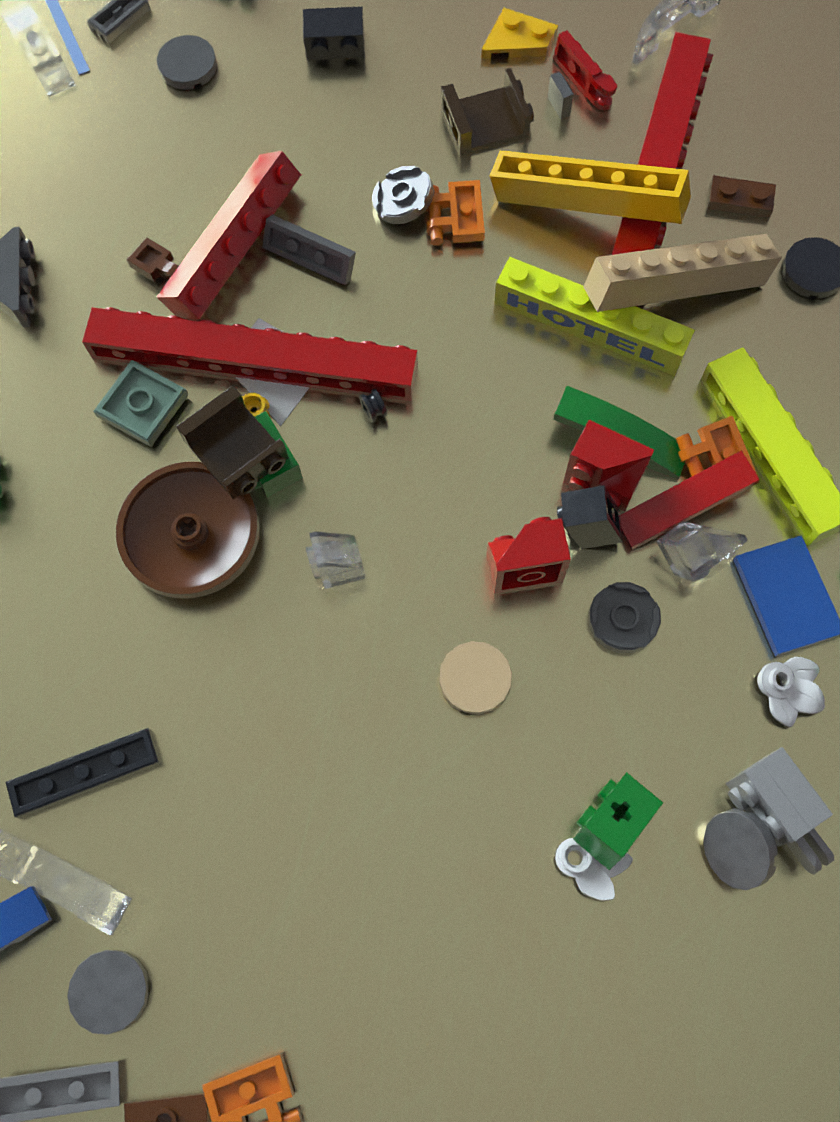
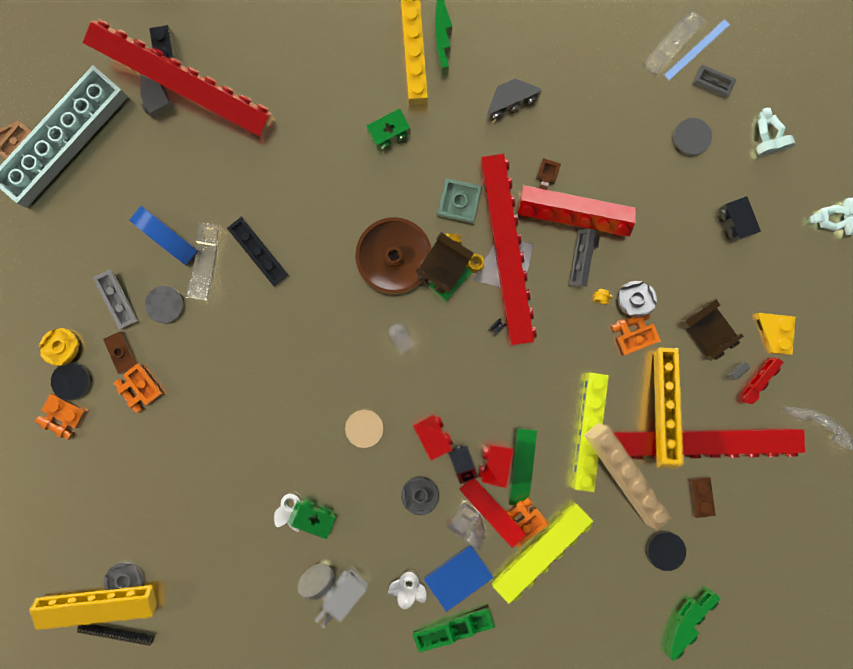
camera: 70 degrees right, 15 degrees up
none -> yellow plate [594,289,612,304]

